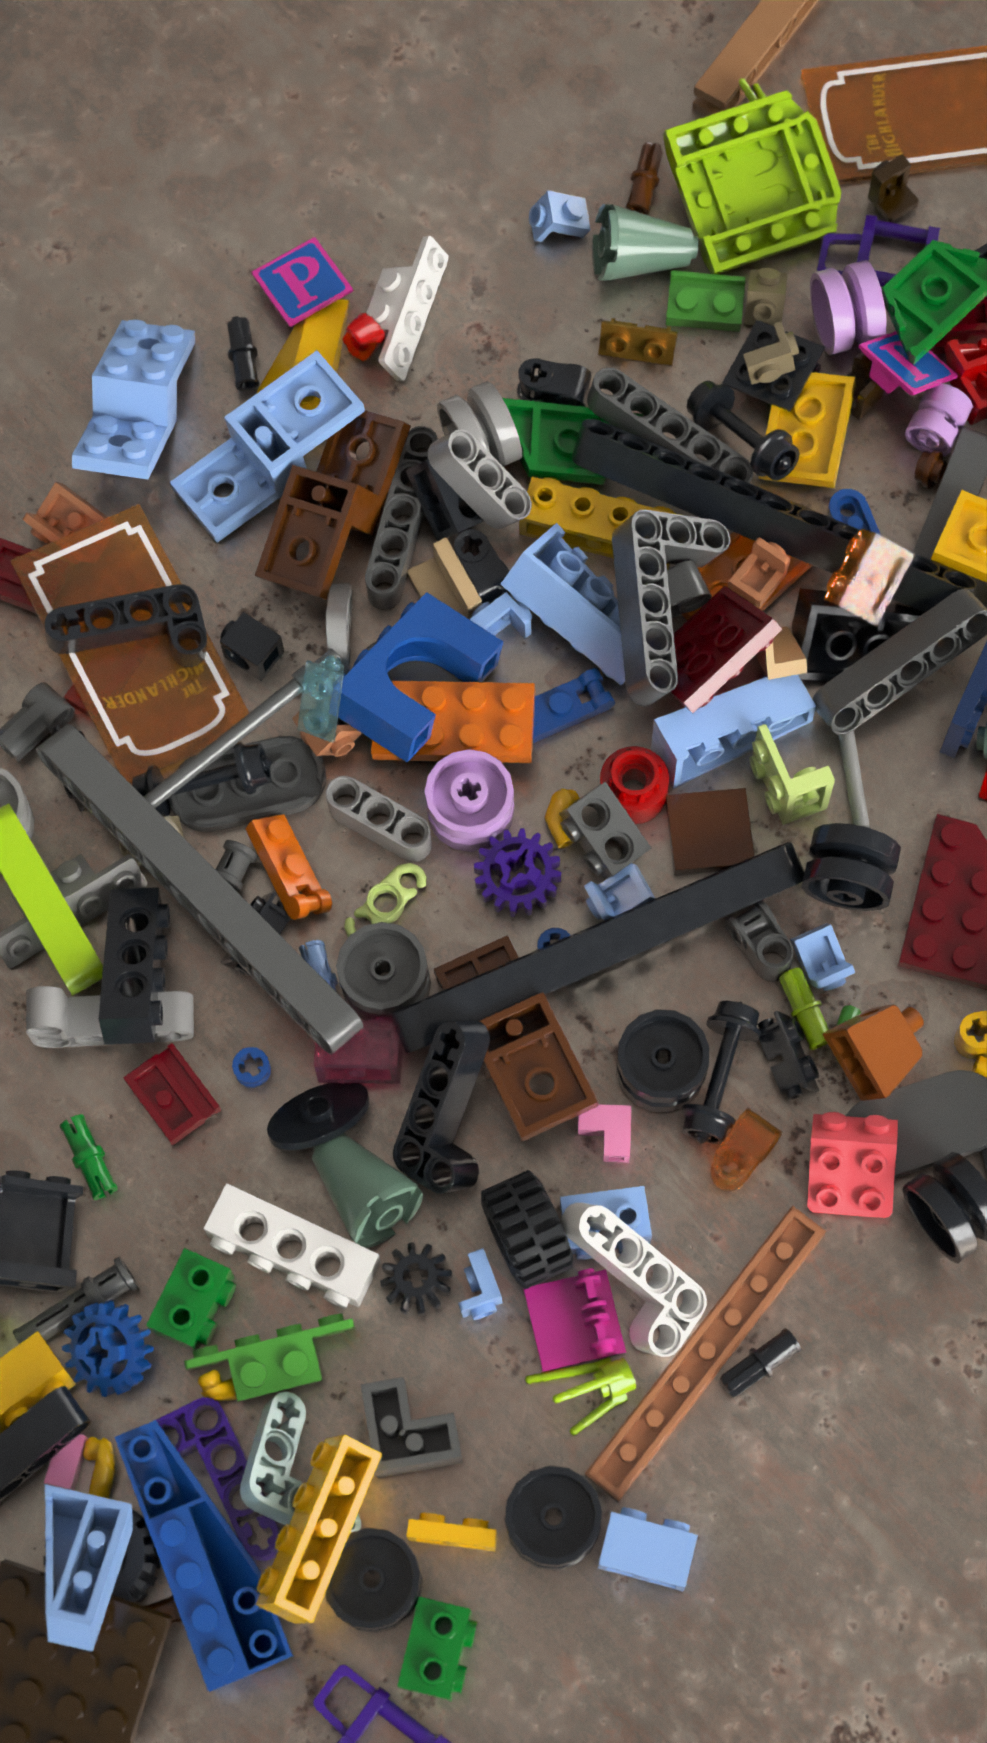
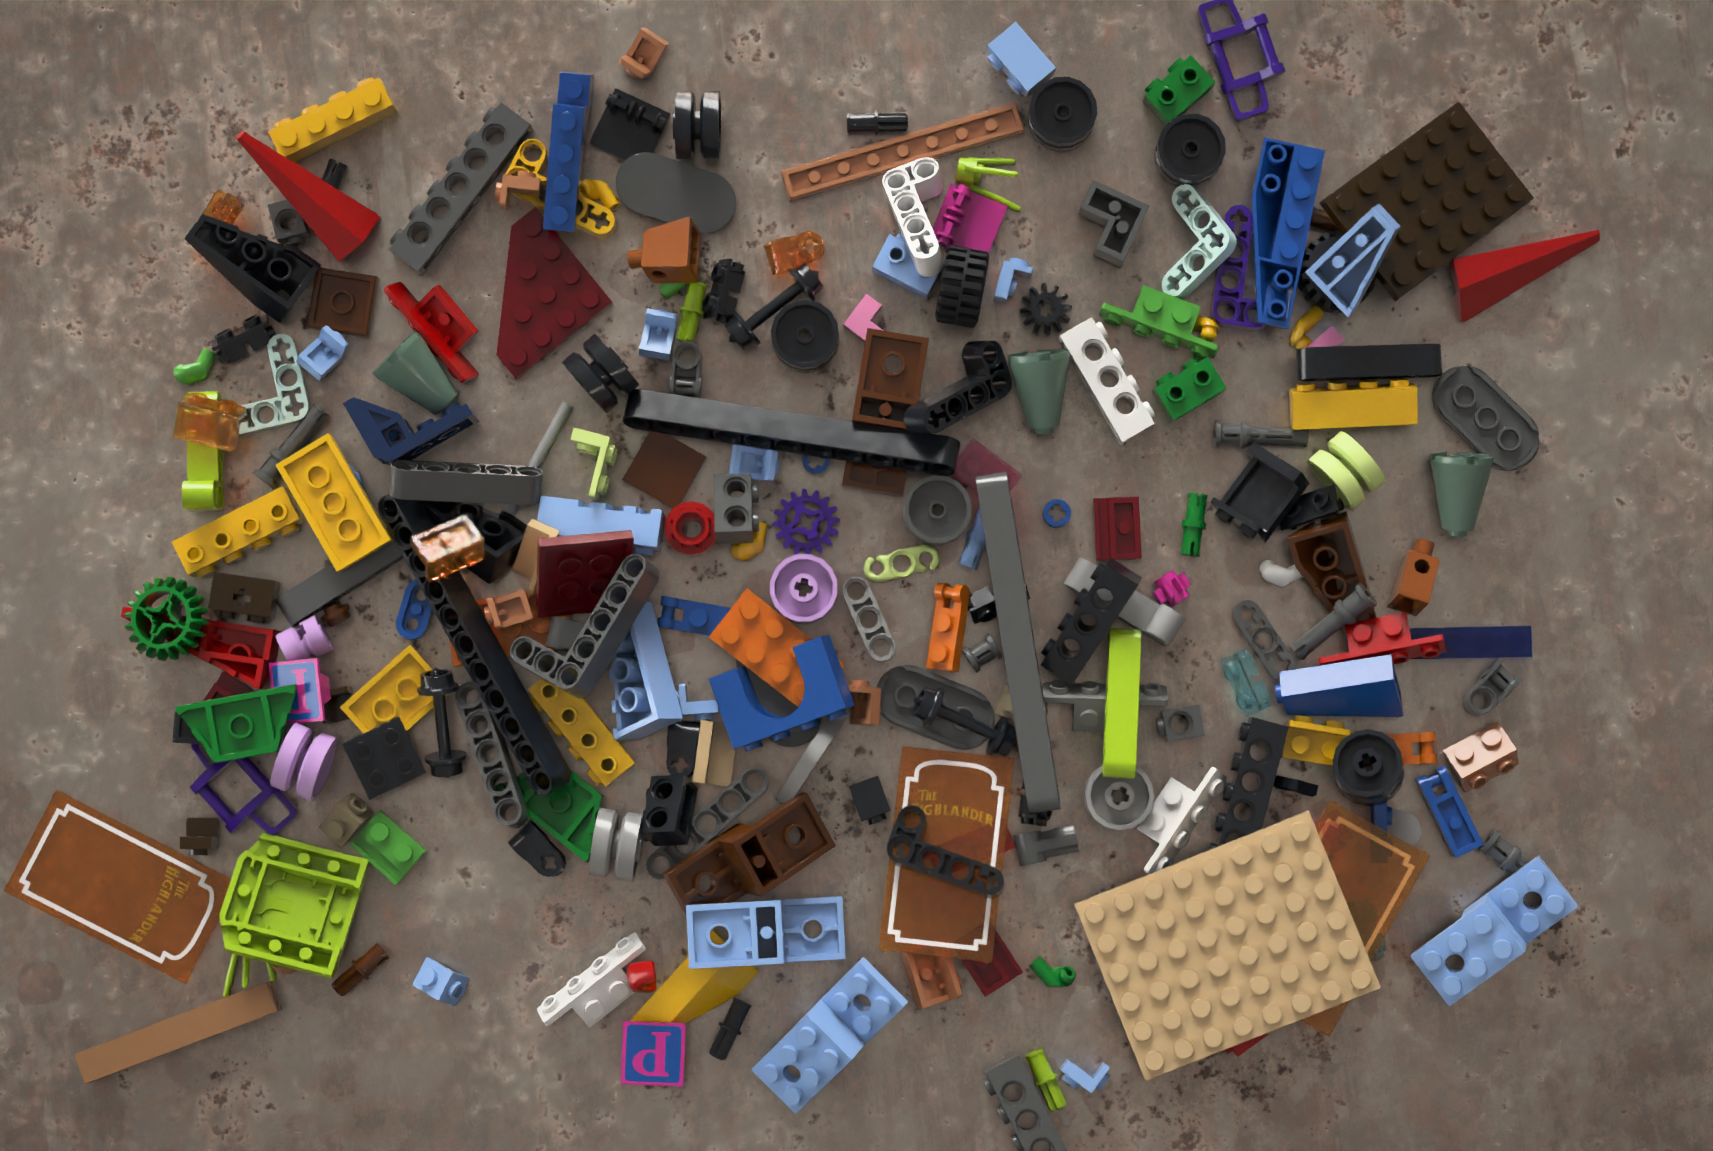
camera: 145 degrees left, 15 degrees up
blue gear [62,1300,154,1397] -> none
dark grey bar [144,648,342,808] -> none
yellow brick [255,1435,382,1624] -> none
black piece [267,1081,370,1150] -> none
clear light blue hinge [297,655,344,743] -> none
yellow plate [406,1513,497,1552] -> none
light grey beam [428,429,532,529] -> none
sand green cone [592,204,699,281] -> none
pearl gold hinge [598,318,678,366] -> none
dark tan bracket [743,321,799,385] -> none
coral bracket [807,1112,898,1218] -> none
none -> dark pink gear [1152,570,1192,608]

